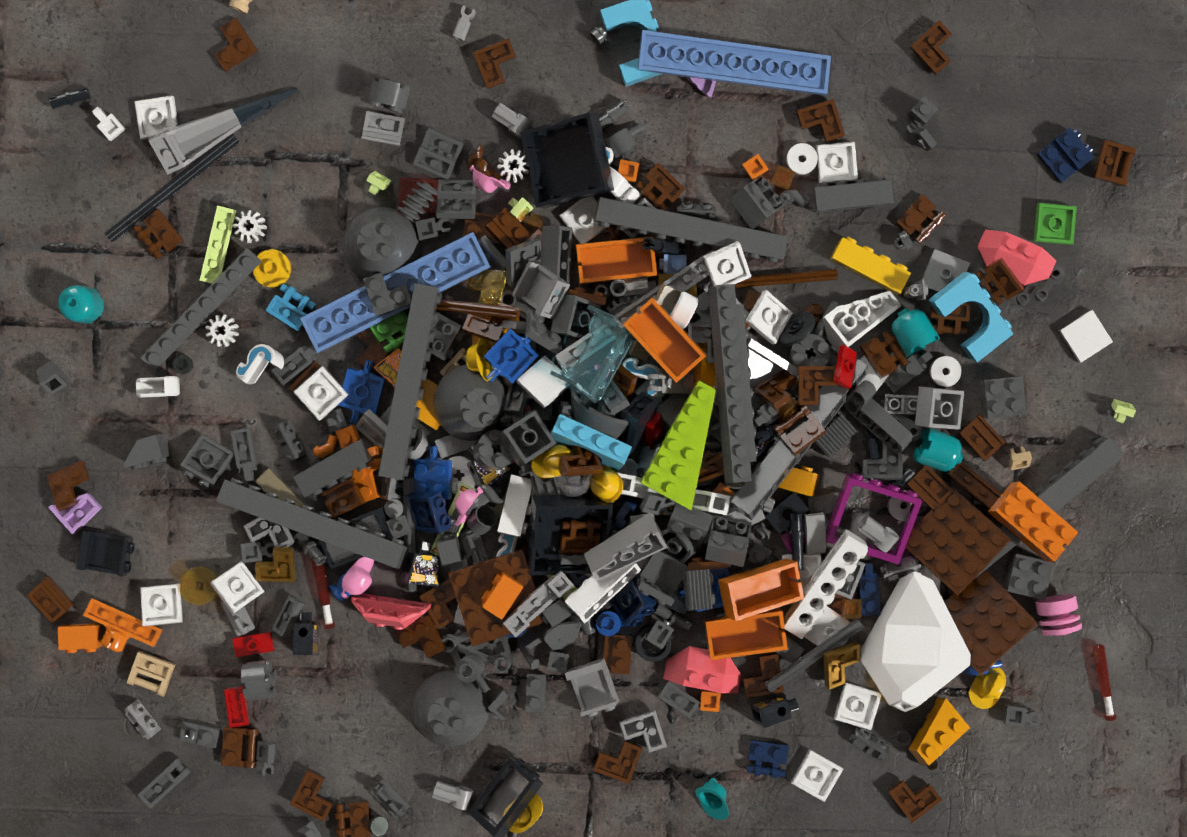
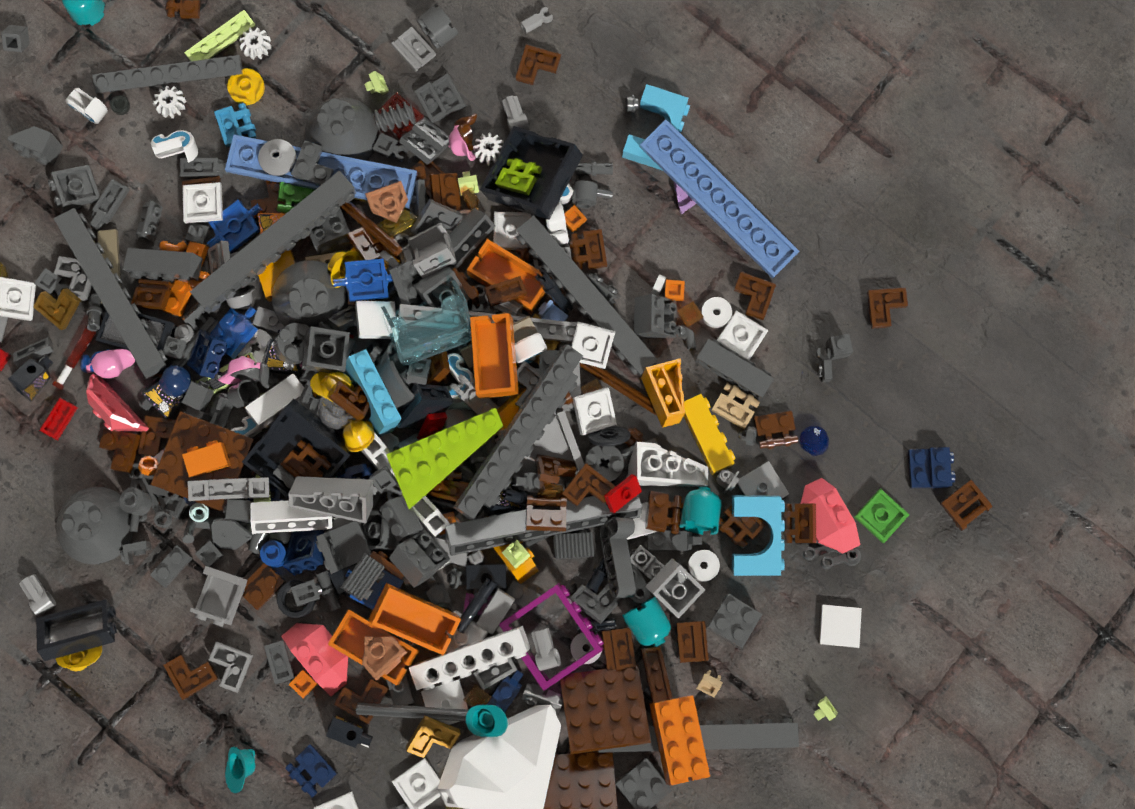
camera: 35 degrees right, 10 degrees down
none -> red plate [39,398,78,441]
none -> orange tile [138,456,159,476]
none -> dark blue hair [159,365,191,397]
none -> light aqua plate [189,503,209,522]
none -> light grey dish [258,139,296,176]
none -> nougat plate [362,636,407,680]
none -> nougat plate [365,181,408,223]
none -> teal piece [466,705,508,737]
none -> reddish brown plate [484,276,527,307]
none -> lime plate [495,158,542,196]
none -> yellowish green tile [502,540,530,569]
none -> light orange wedge [641,358,685,428]
none -> white tile [651,274,666,296]
none -> tan plate [711,383,760,430]
none -> clear blue hair [799,426,830,456]

